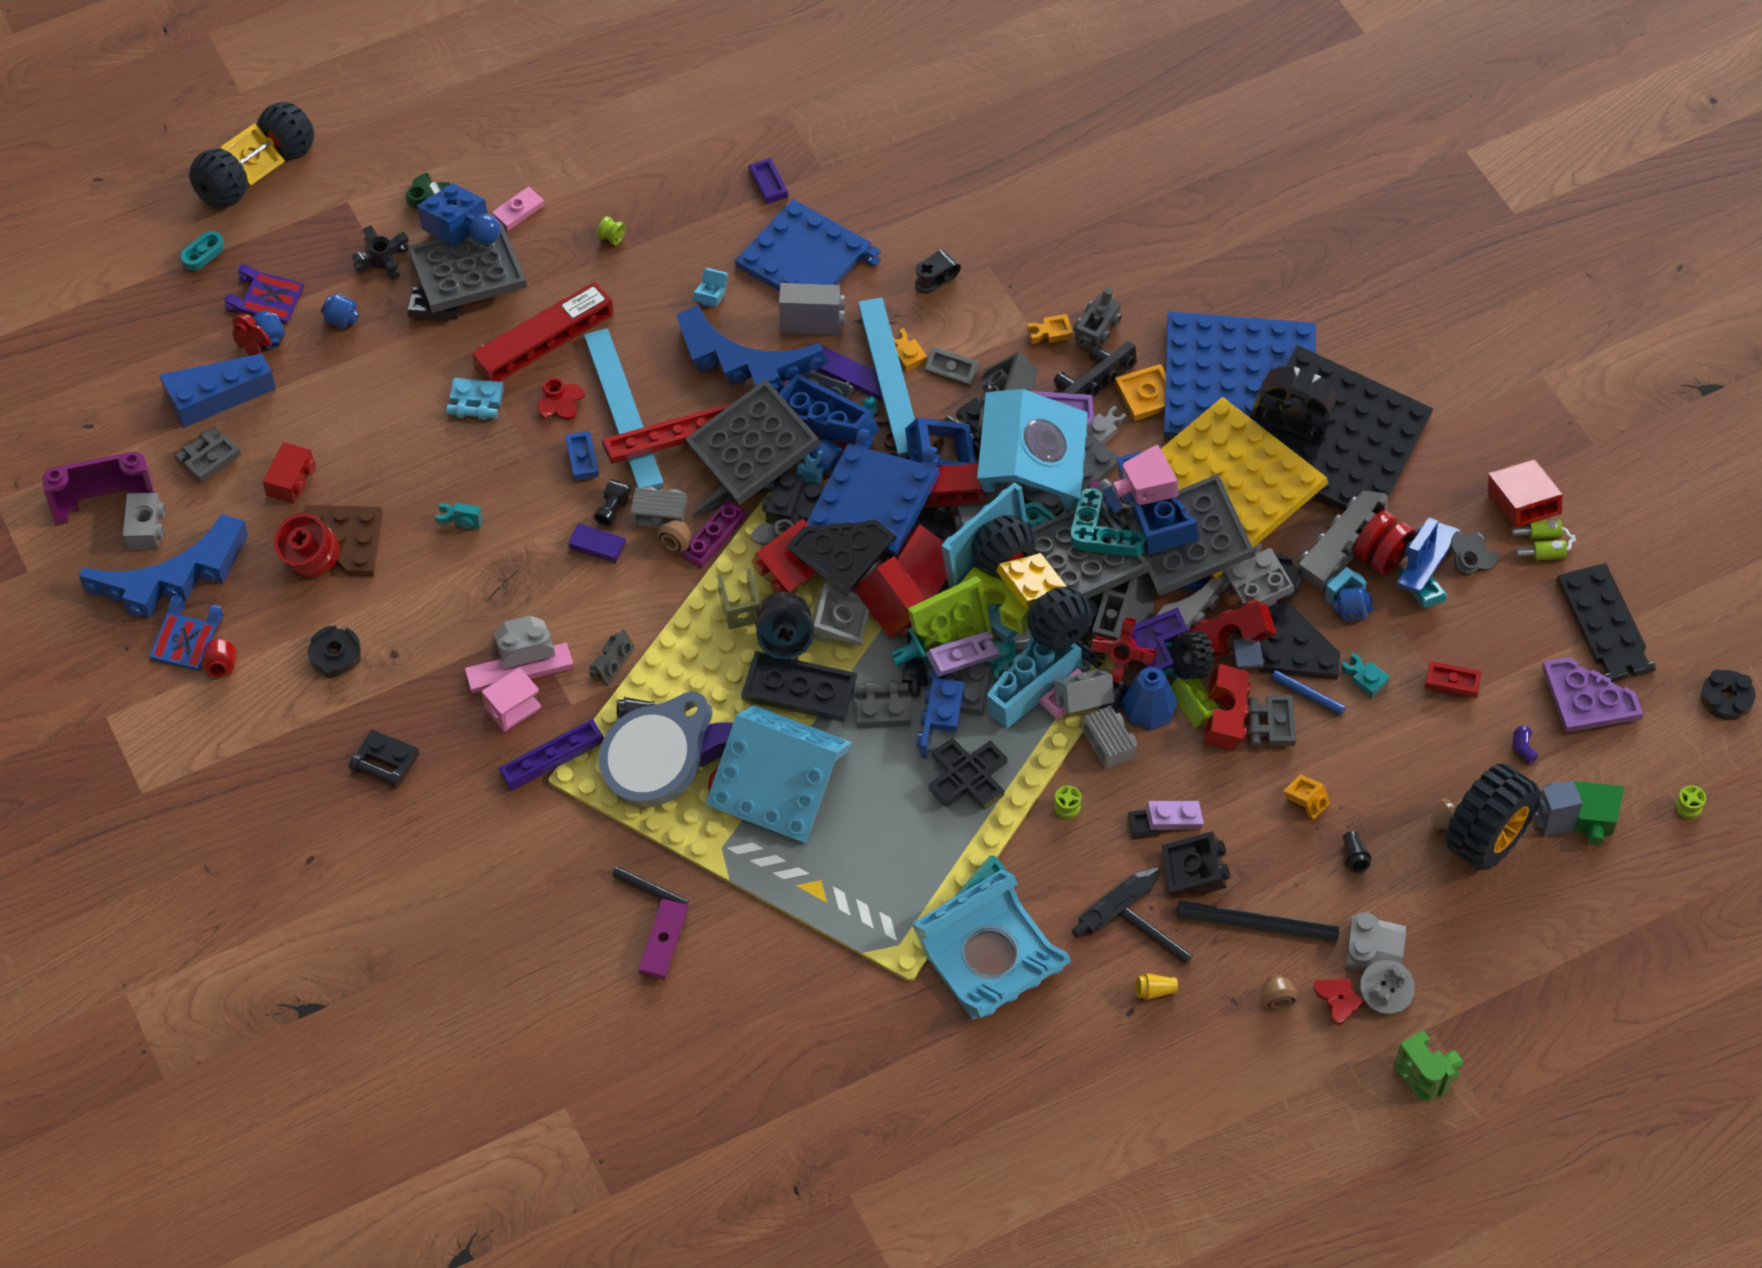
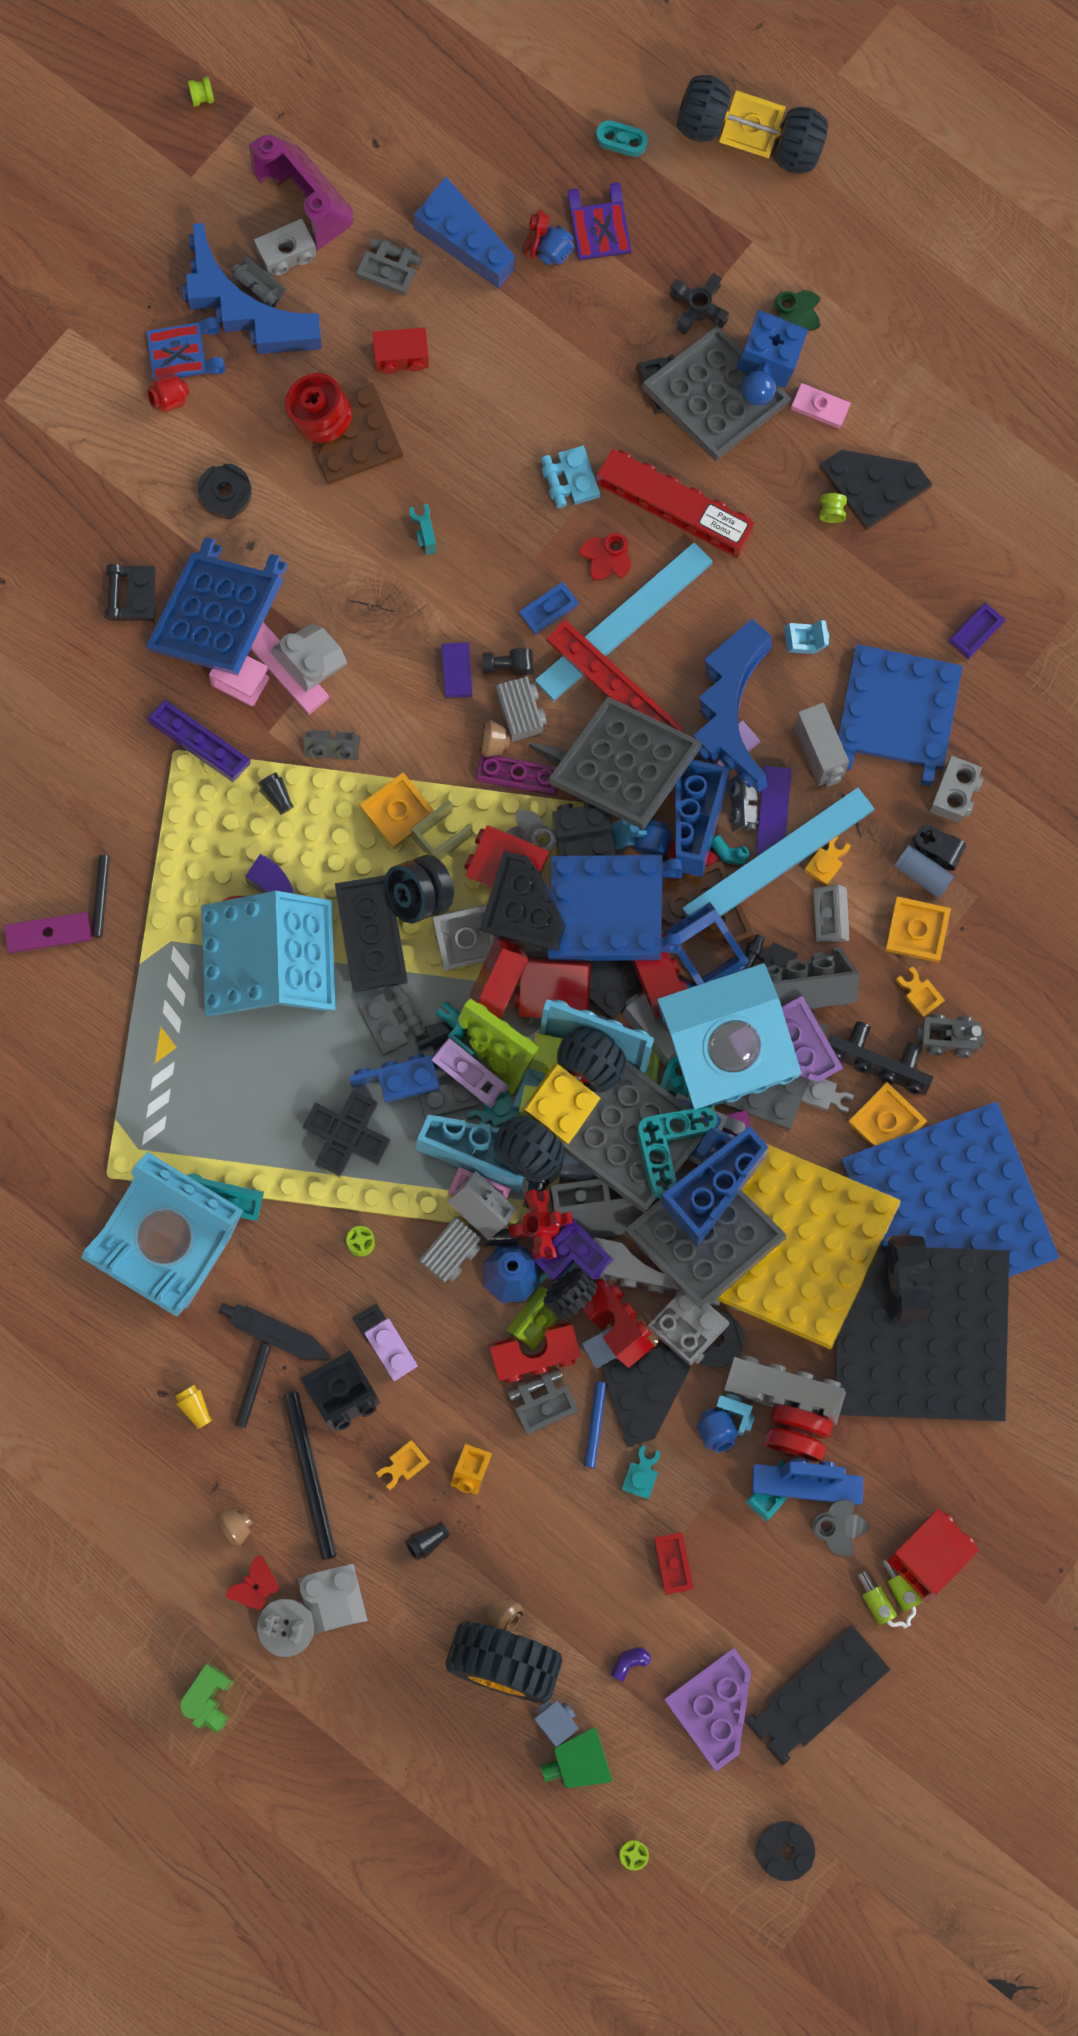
camera: 60 degrees right, 20 degrees up
blue head [321,293,360,330] -> none
piece [599,691,713,807] -> none
bright pink torso [1112,445,1179,505] -> none
none -> blue plate [146,537,287,676]
none -> dark grey hinge [231,255,287,308]
none -> light orange plate [359,772,434,849]
none -> light orange plate [376,1440,430,1491]
none -> black plate [819,450,932,530]
none -> light orange plate [885,896,951,963]
none -> sand blue pin [894,845,955,899]
none -> light grey brick [929,756,984,824]

